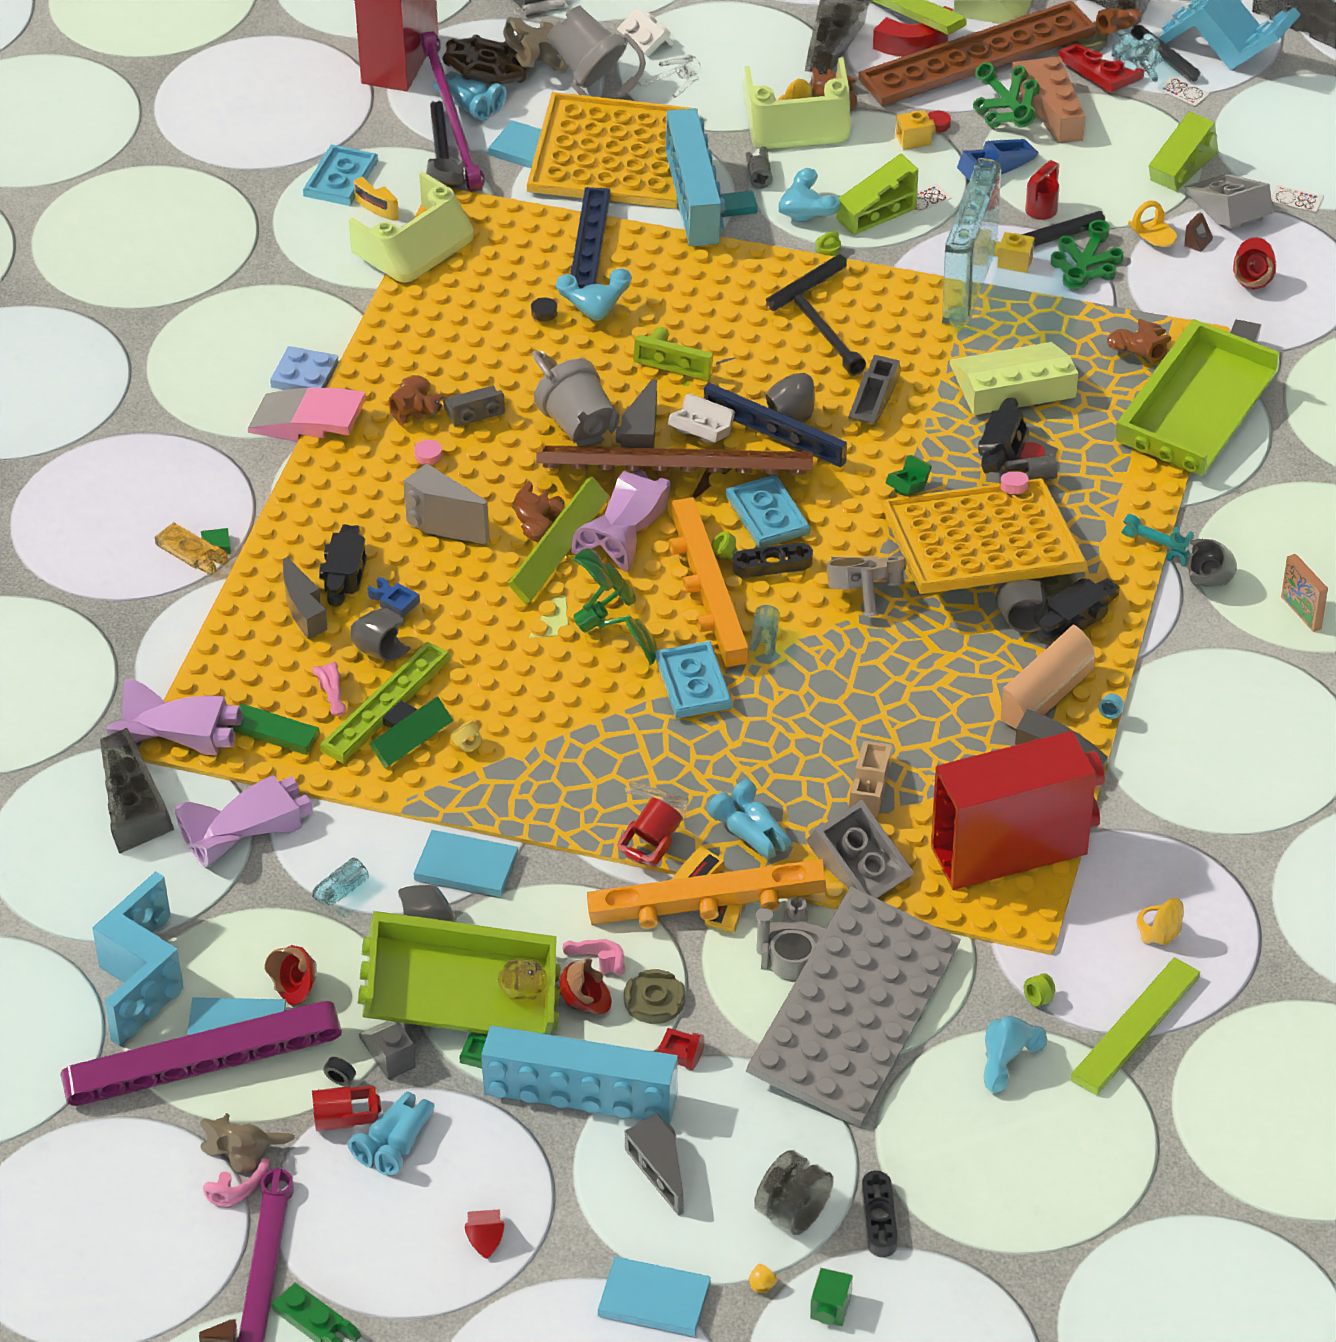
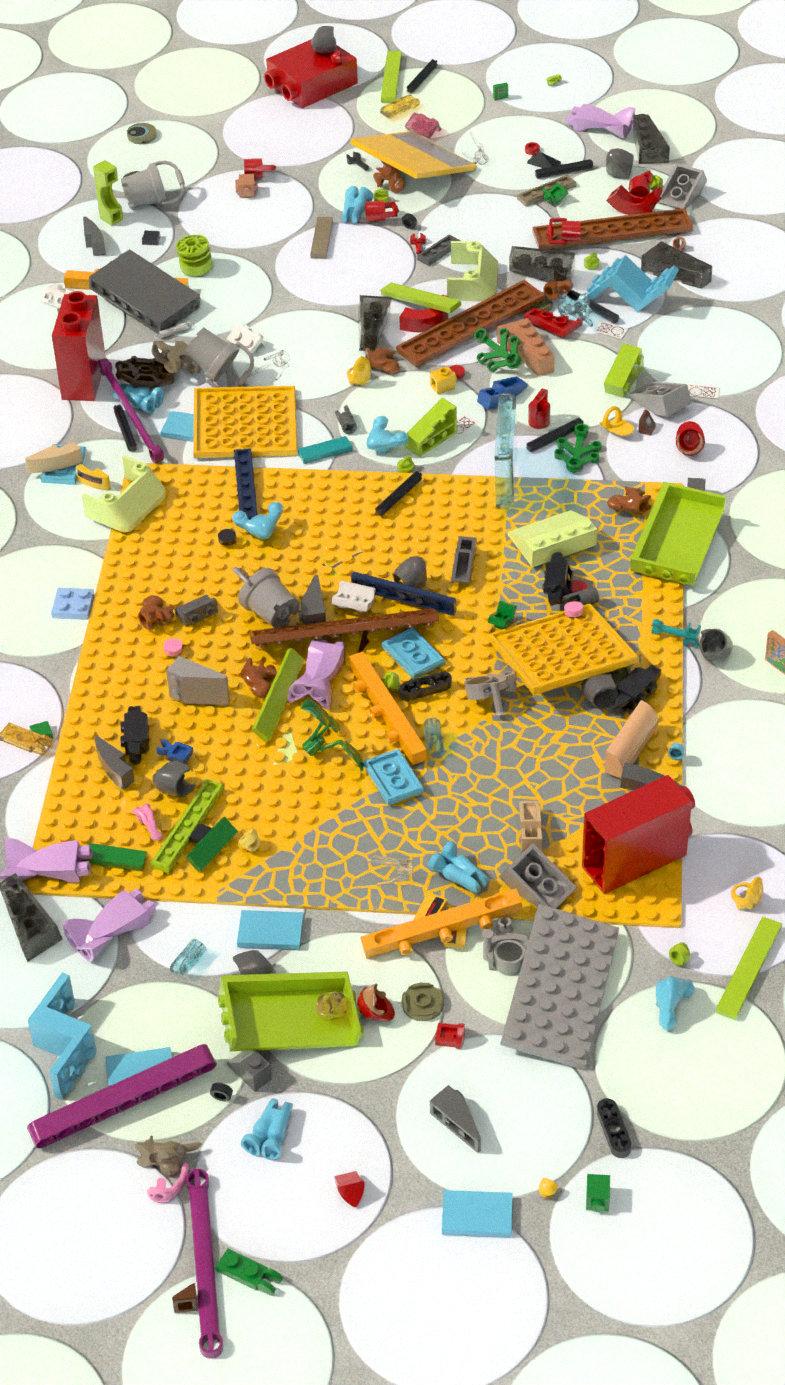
camera: 10 degrees left, 0 degrees up
bright pink slope [247,388,366,442] -> none
red piece [264,945,318,1005] -> none
red piece [312,1086,382,1131] -> none
dark grey hair [426,158,466,187] -> none
green tile [459,1033,487,1069] -> none
medium azure brick [481,1025,678,1124] -> none
bright pink piece [562,939,625,976] -> none
red piece [617,797,683,867] -> none
lime piece [634,326,713,381] -> none
medium azure brick [665,108,725,246] -> none
yellowish green windscreen [743,57,851,150] -> none
clear smoke wheel [754,1150,834,1235] -> none
black piece [794,294,866,376] -> none
yellow brick [994,232,1035,273] -> none
none -> tan slope [25,441,83,473]

